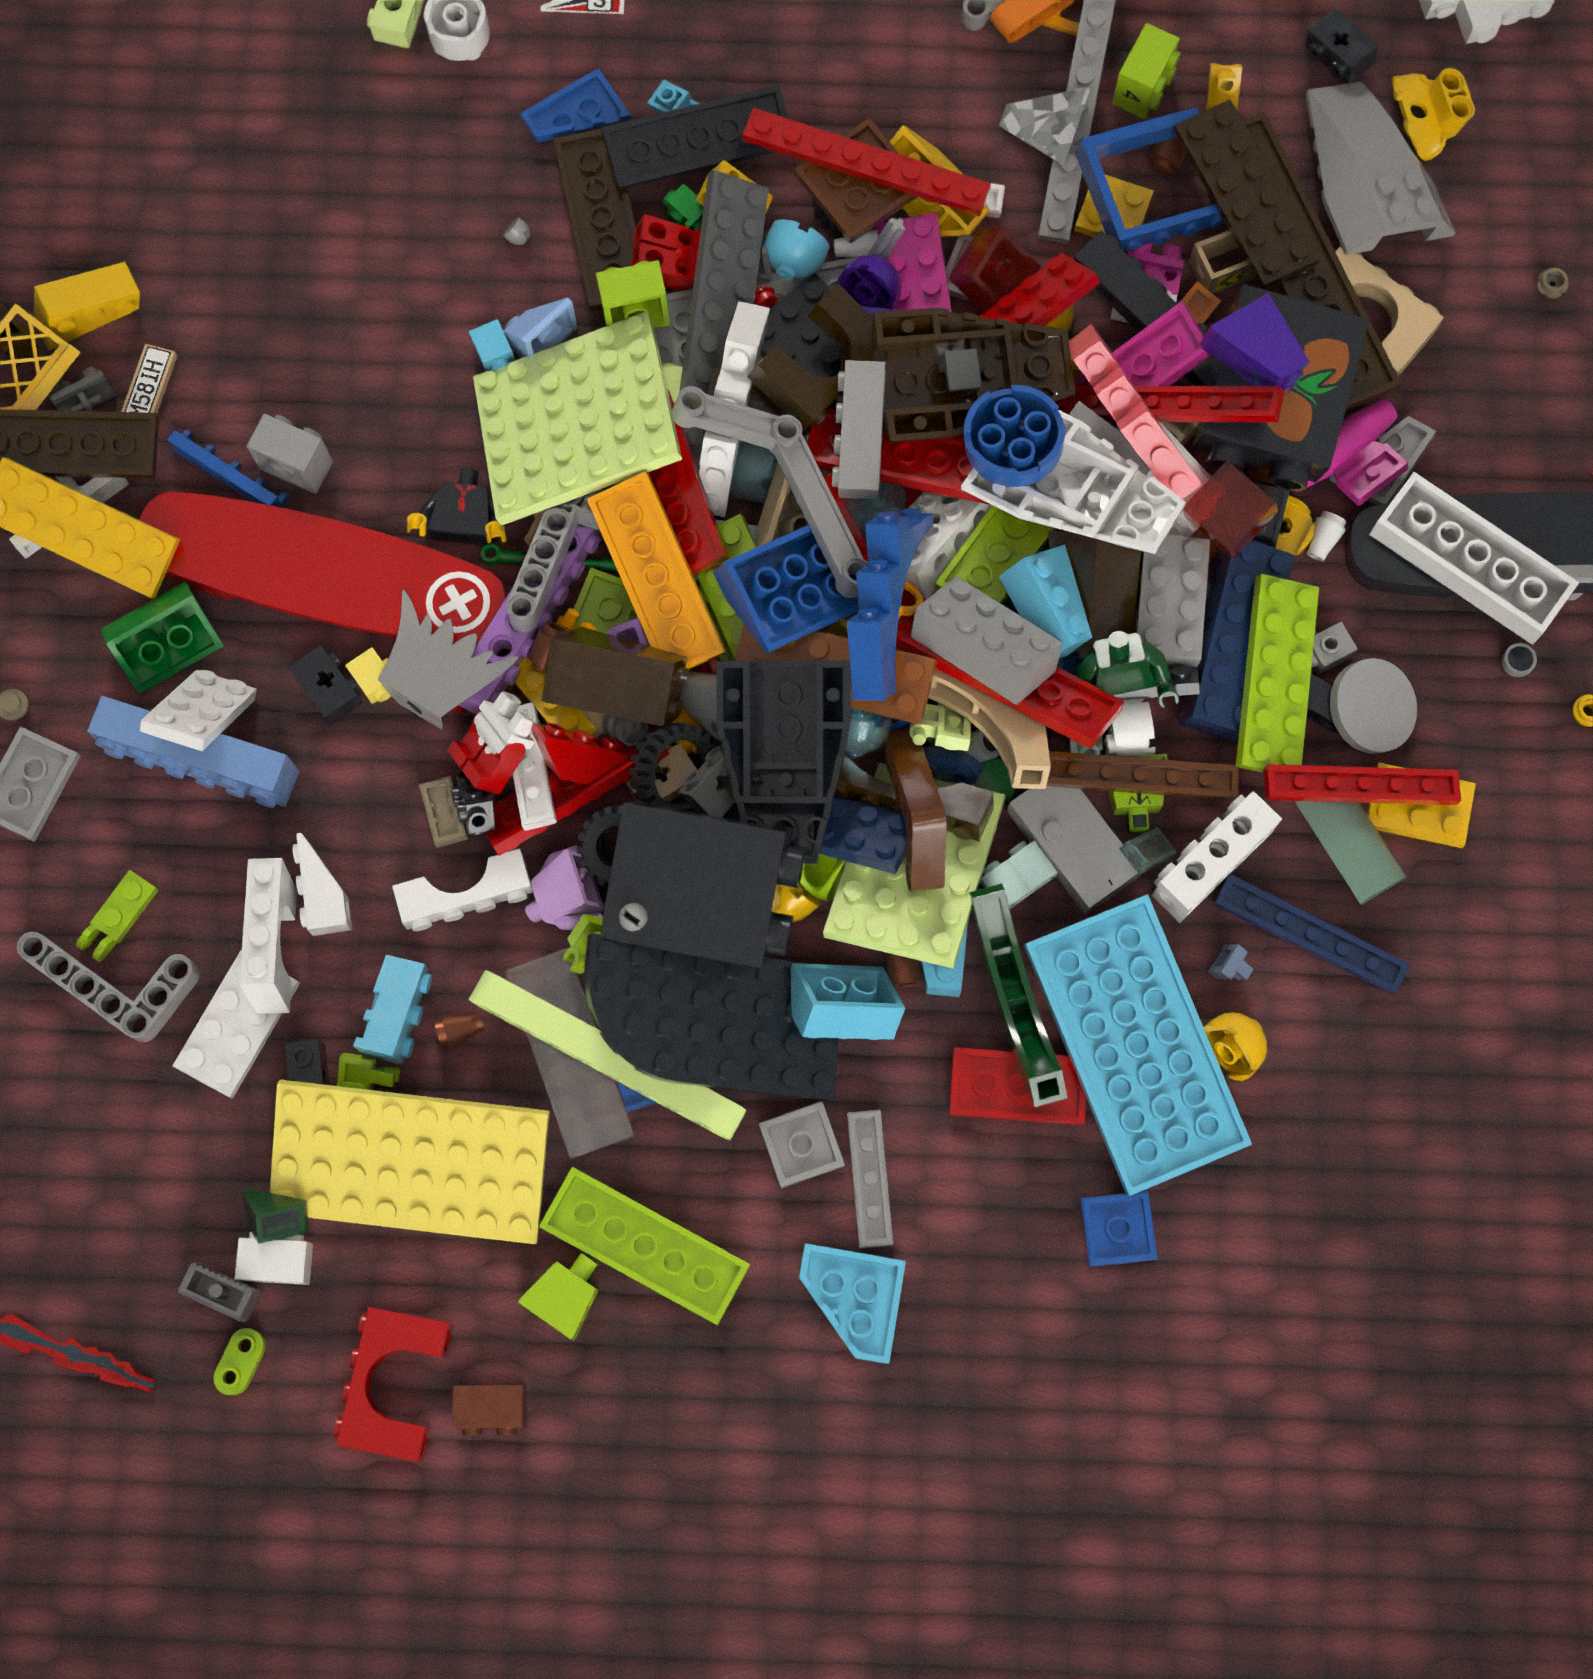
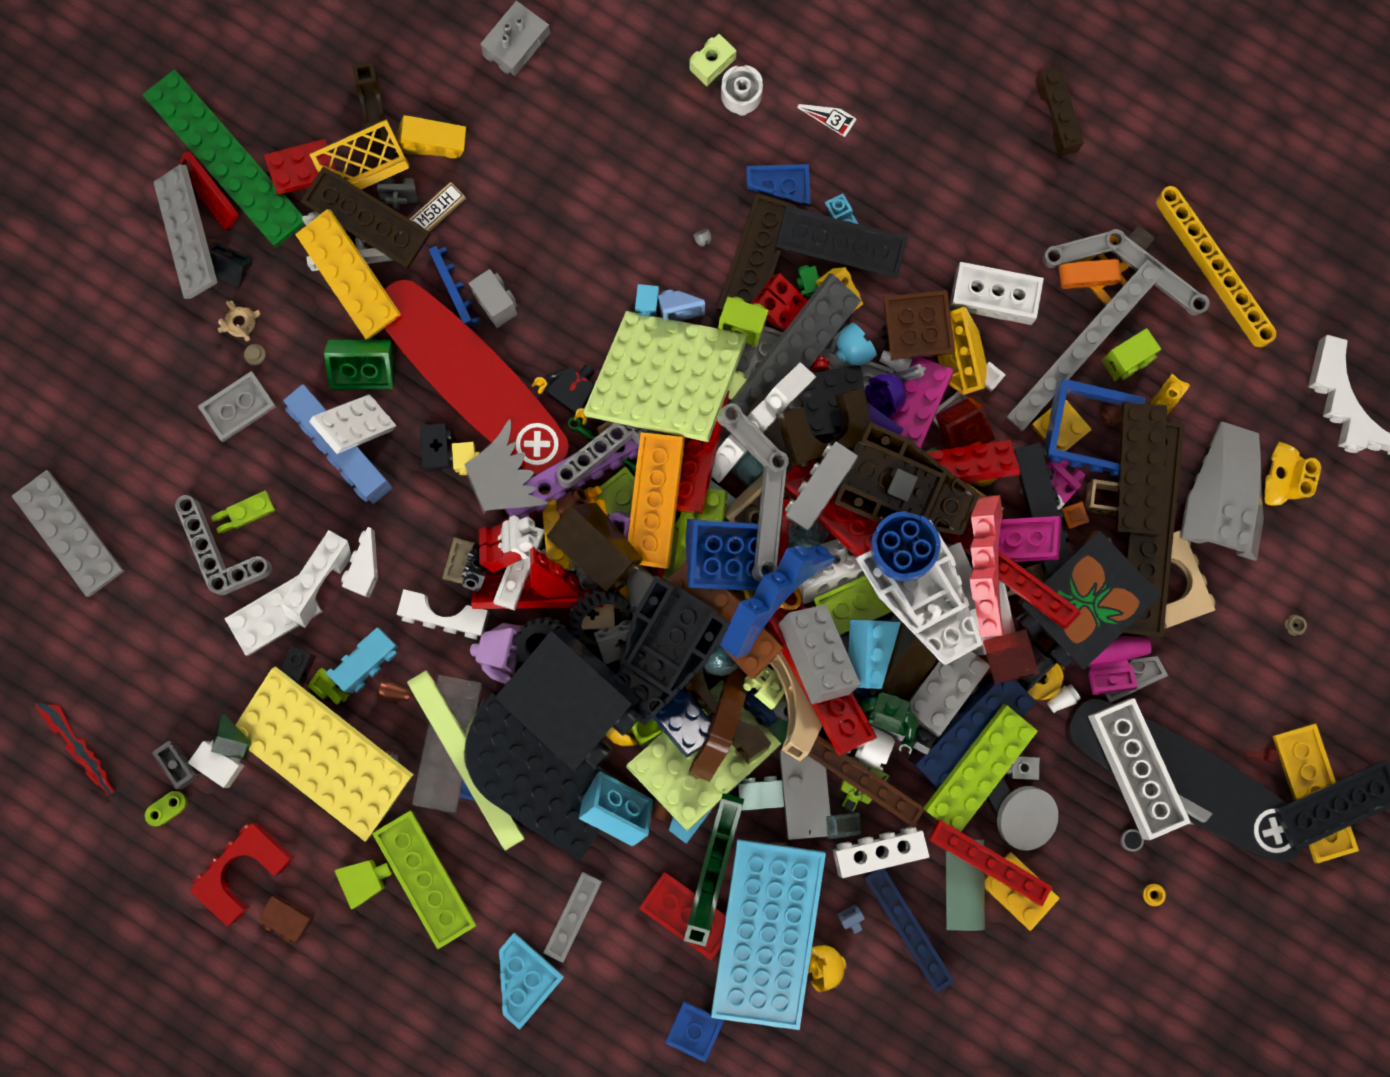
camera: 25 degrees right, 5 degrees up
lime plate [563,914,603,974] -> none
light grey hinge [619,903,648,931] -> none
red plate [743,108,991,216] -> none
light grey plate [759,1101,845,1188] -> none
sticker [999,86,1091,166] -> none
dark purple slope [1200,293,1310,392] -> none
black brick [1305,8,1379,84] -> none
none -> light grey piece [480,0,550,76]
none -> white brick [949,262,1044,325]

